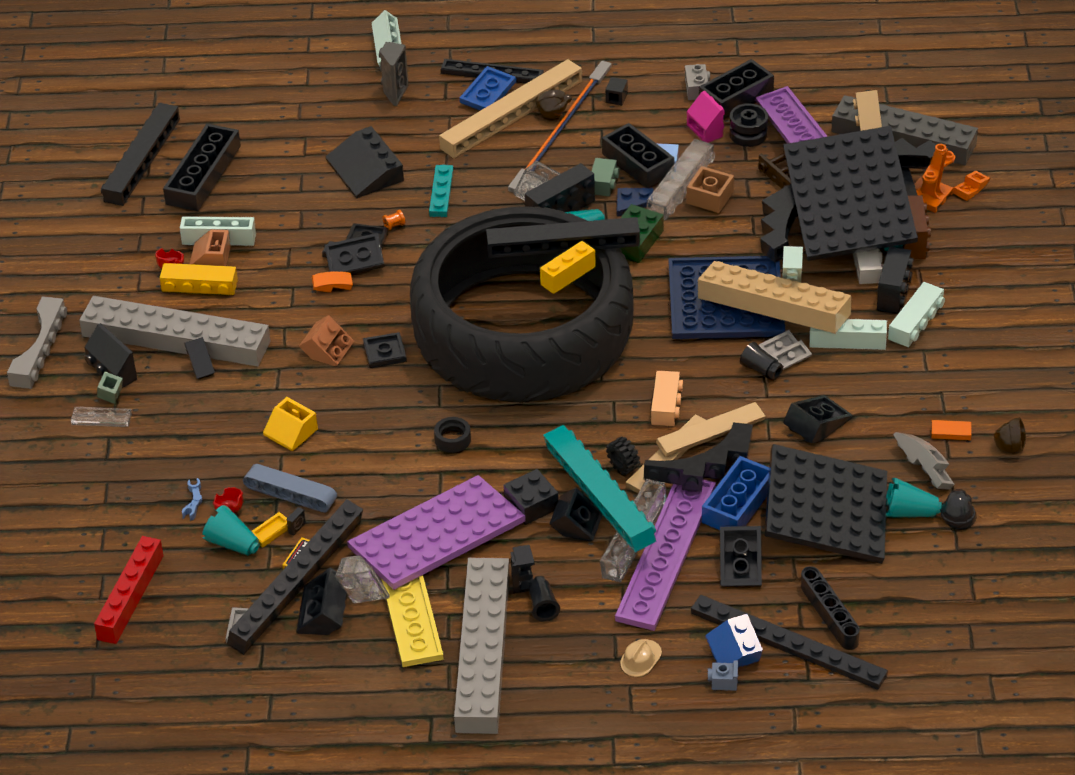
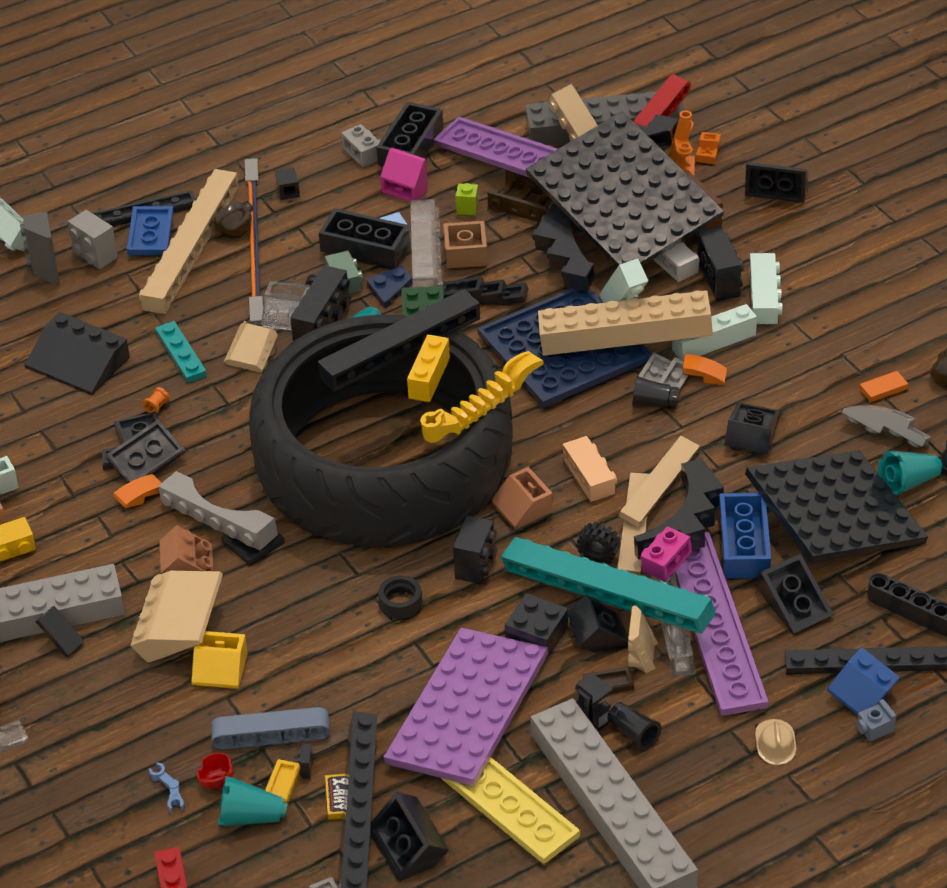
camera: 30 degrees left, 0 degrees up
clear slope [336,555,390,604] -> none
black wheel [729,104,768,147] -> none
none -> light grey brick [68,210,118,270]
none -> tan slope [130,571,223,663]
none -> light grey arch [158,471,278,550]
none -> tan slope [224,321,278,373]
none -> yellow piece [421,351,543,443]
none -> black slope [443,276,529,304]
none -> black brick [453,515,497,584]
none -> lime brick [456,183,479,216]
none -> nougat slope [491,467,553,530]
none -> dark brown tile [583,667,635,694]
none -> tan slope [628,605,658,673]
none -> red beam [633,74,691,126]
none -> dark pink brick [640,526,692,582]
none -> orange slope [682,353,727,385]
none -> black slope [745,162,809,203]

